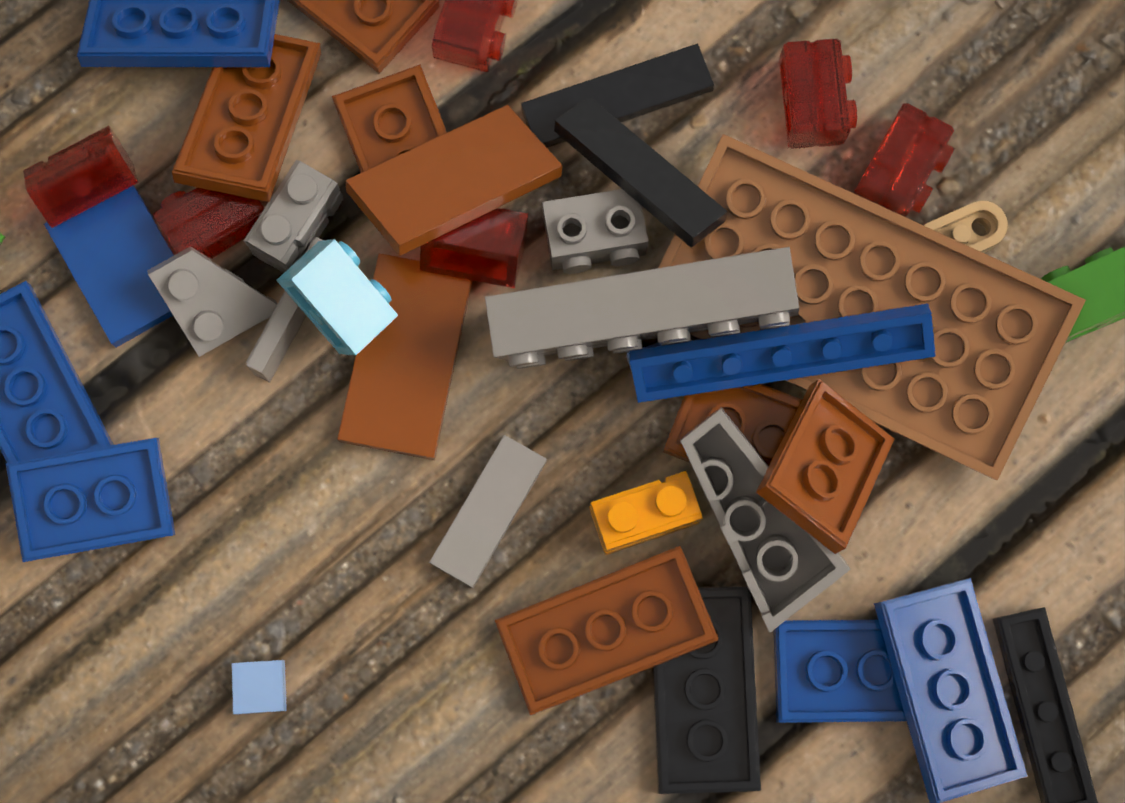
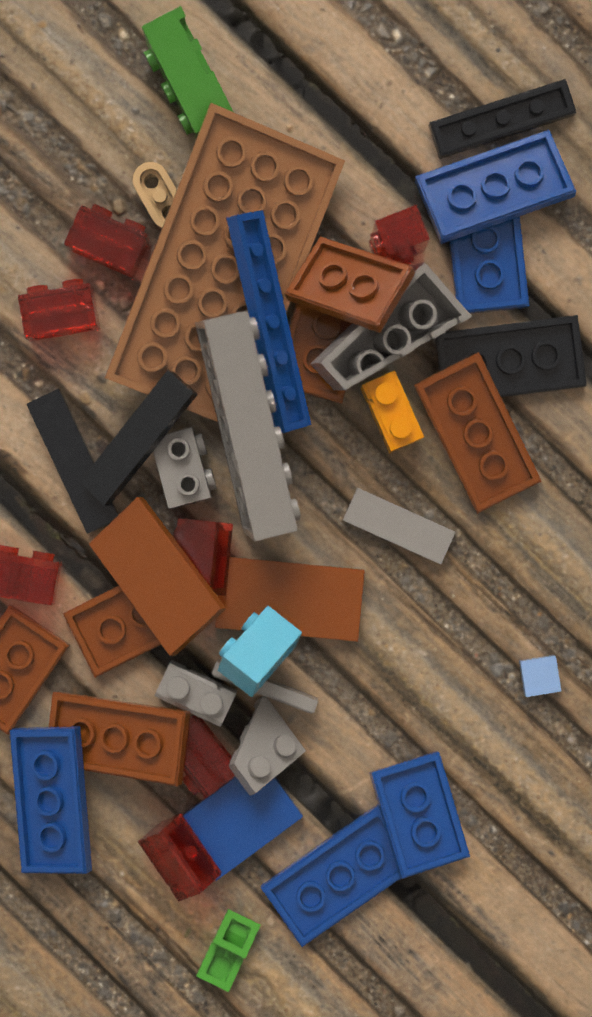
camera: 95 degrees left, 10 degrees up
none -> clear red brick [368,205,430,265]

